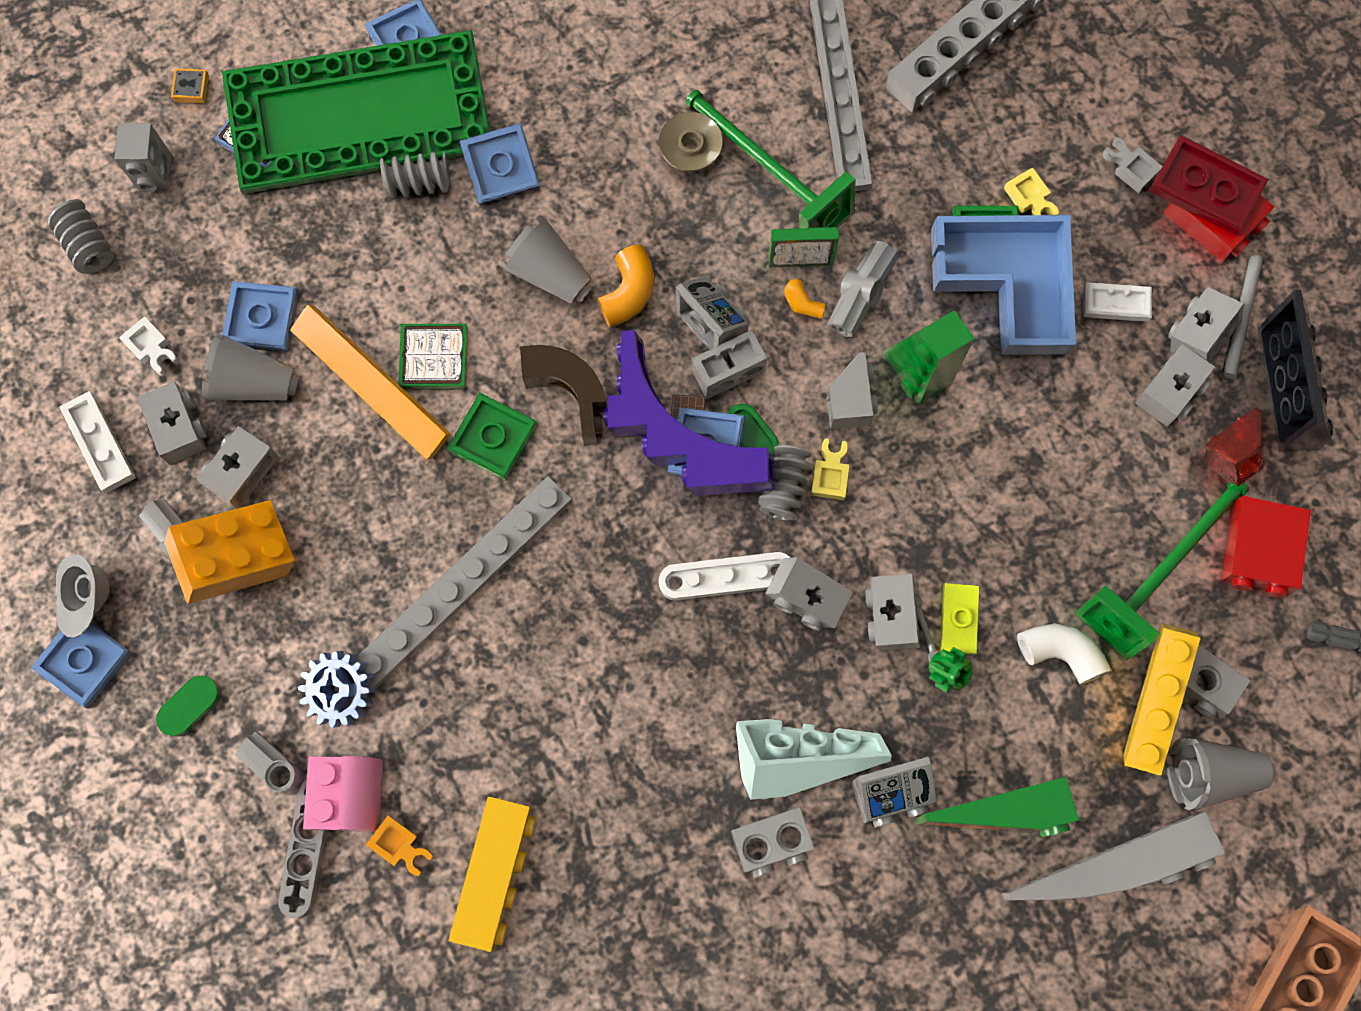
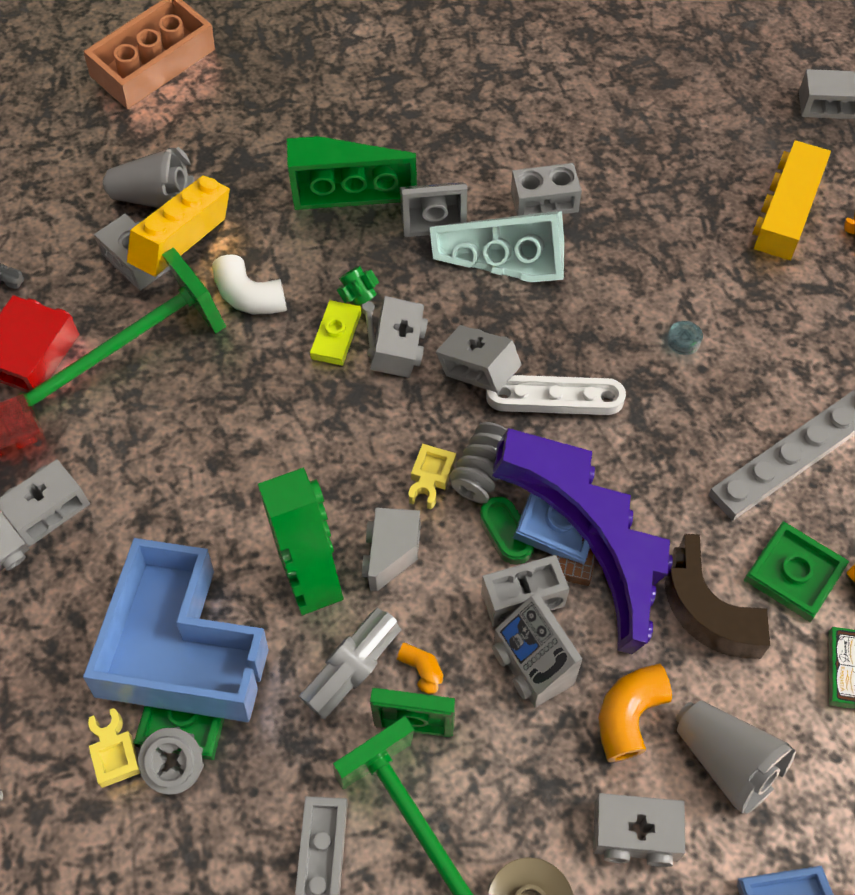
camera: 170 degrees left, 15 degrees down
light grey slope [1001,812,1225,901] -> none
white plate [1083,282,1152,322] -> none
none -> light grey gear [138,727,204,794]
none -> light grey brick [593,793,685,867]
none -> clear light blue tile [667,321,703,355]

